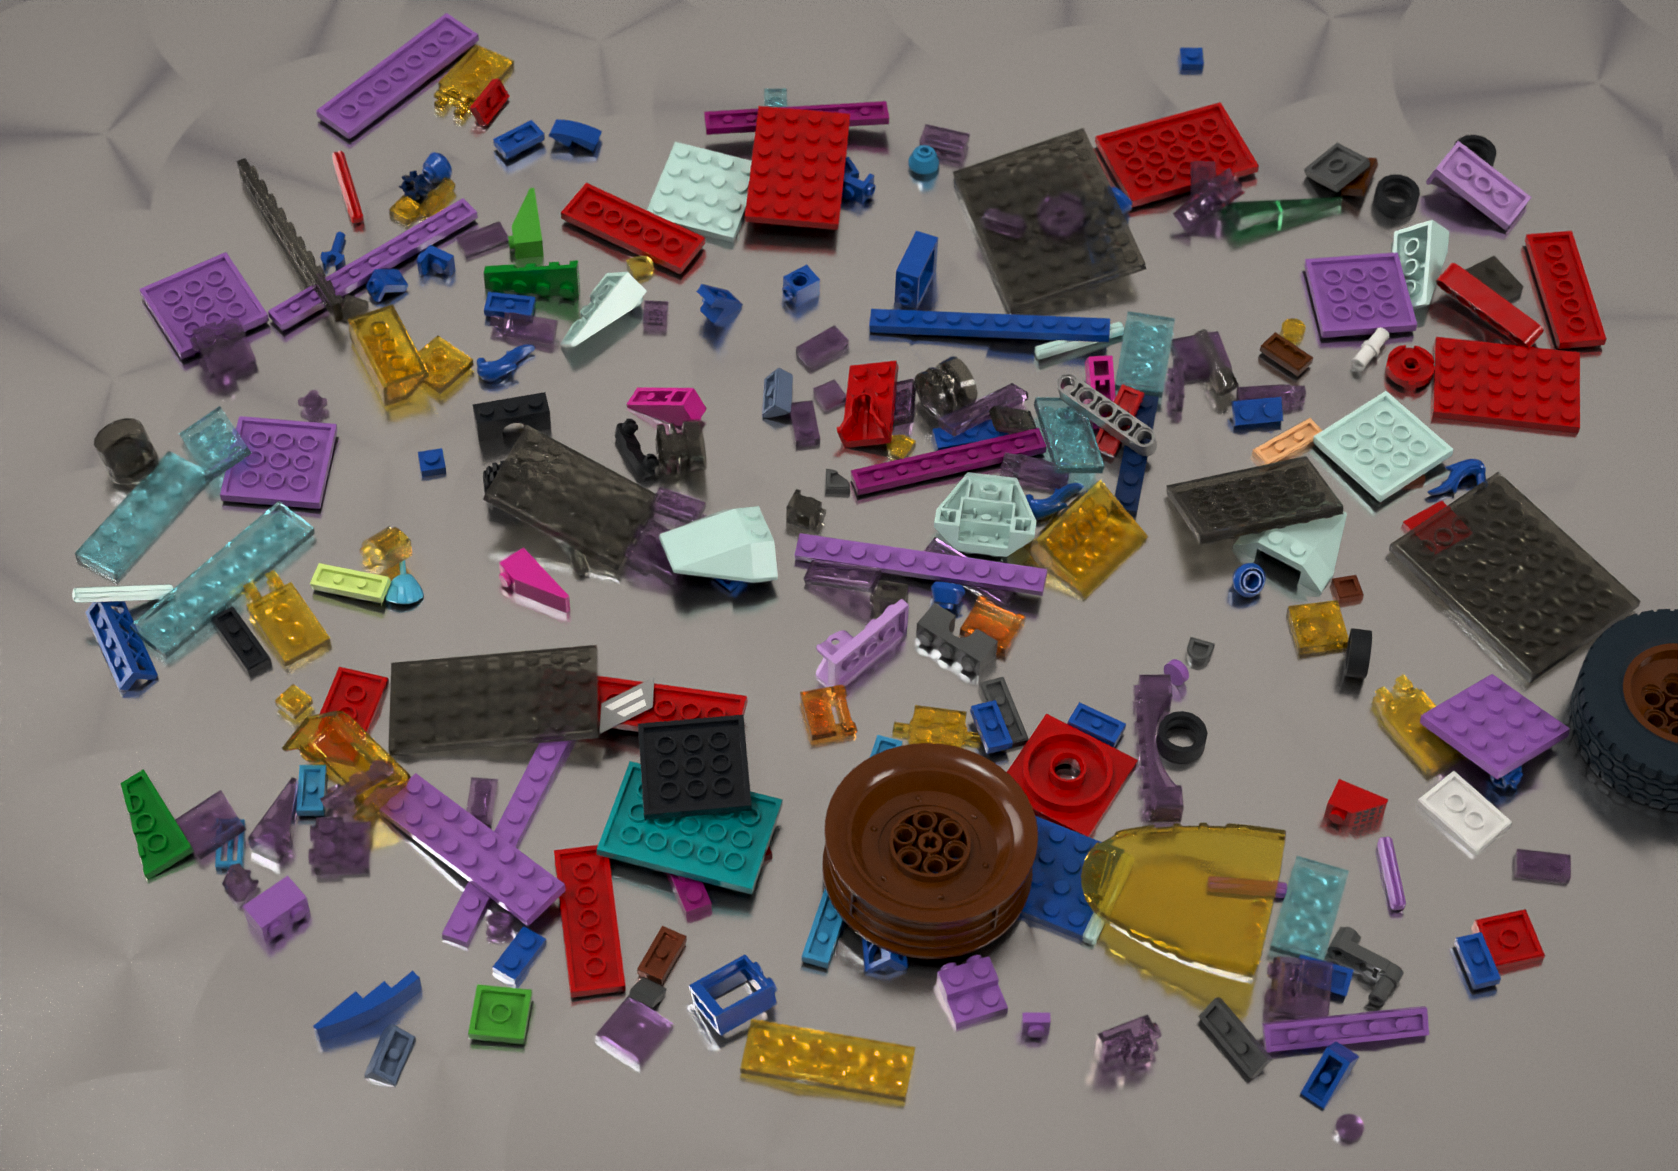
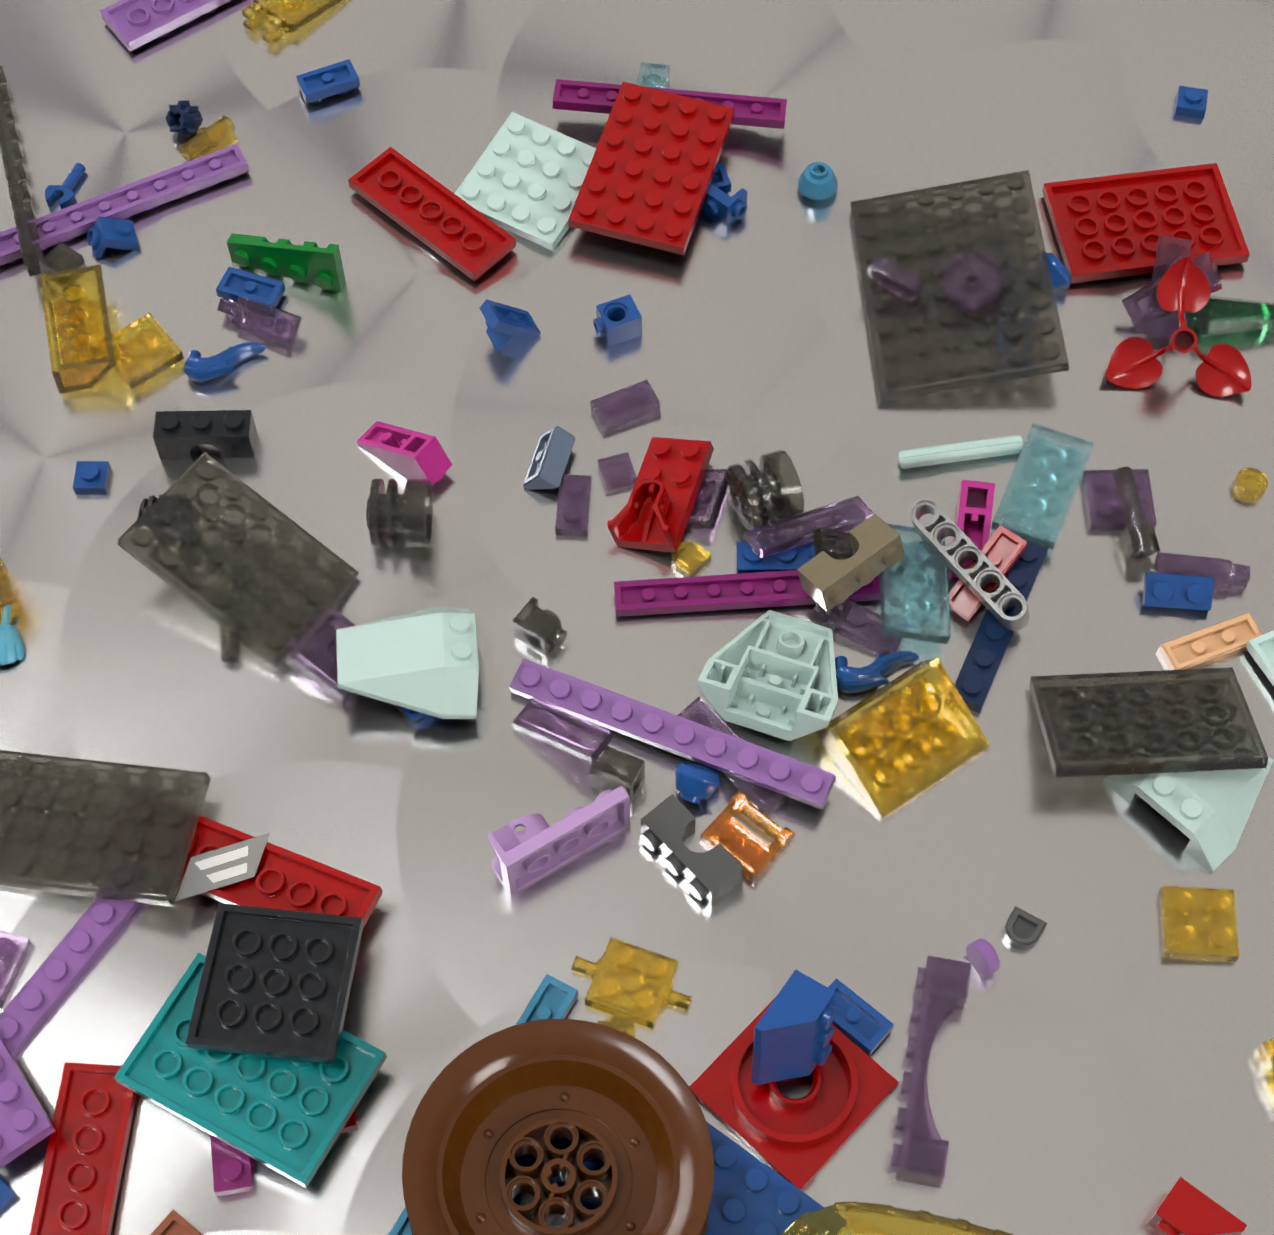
camera: 15 degrees right, 5 degrees up
red axle [332,151,364,224] -> none
clear yellow plate [389,195,422,226] -> none
blue bracket [416,245,456,277] -> none
blue cone [422,152,452,183] -> none
clear purple tile [456,221,509,258] -> none
red plate [469,79,510,126] -> none
dark pink slope [499,547,570,613] -> none
bright green slope [508,188,544,259] -> none
blue slope [549,119,602,151] -> none
light aqua wedge [561,272,647,347] -> none
black piece [615,418,659,478] -> none
clear yellow tile [626,256,653,281] -> none
clear purple plate [643,300,669,326] -> none
clear purple plate [650,487,706,524] -> none
clear orange plate [800,685,858,741] -> none
dark grey tile [825,469,850,494] -> none
blue plate [869,309,1110,342] -> none
blue window [894,231,938,309] -> none
clear purple plate [919,124,970,156] -> none
blue plate [970,700,1013,754] -> none
dark grey tile [979,677,1029,750] -> none
black tyre [1156,711,1208,763] -> none
clear purple plate [1167,358,1185,412] -> none
blue cone [1232,563,1266,597] -> none
reddish brown plate [1260,332,1313,376] -> none
copper tile [1331,575,1364,604] -> none
black tyre [1345,628,1372,678] -> none
none -> blue slope [751,969,837,1085]
none -> dark tan arch [797,514,904,612]
none -> red plant [1105,256,1251,397]

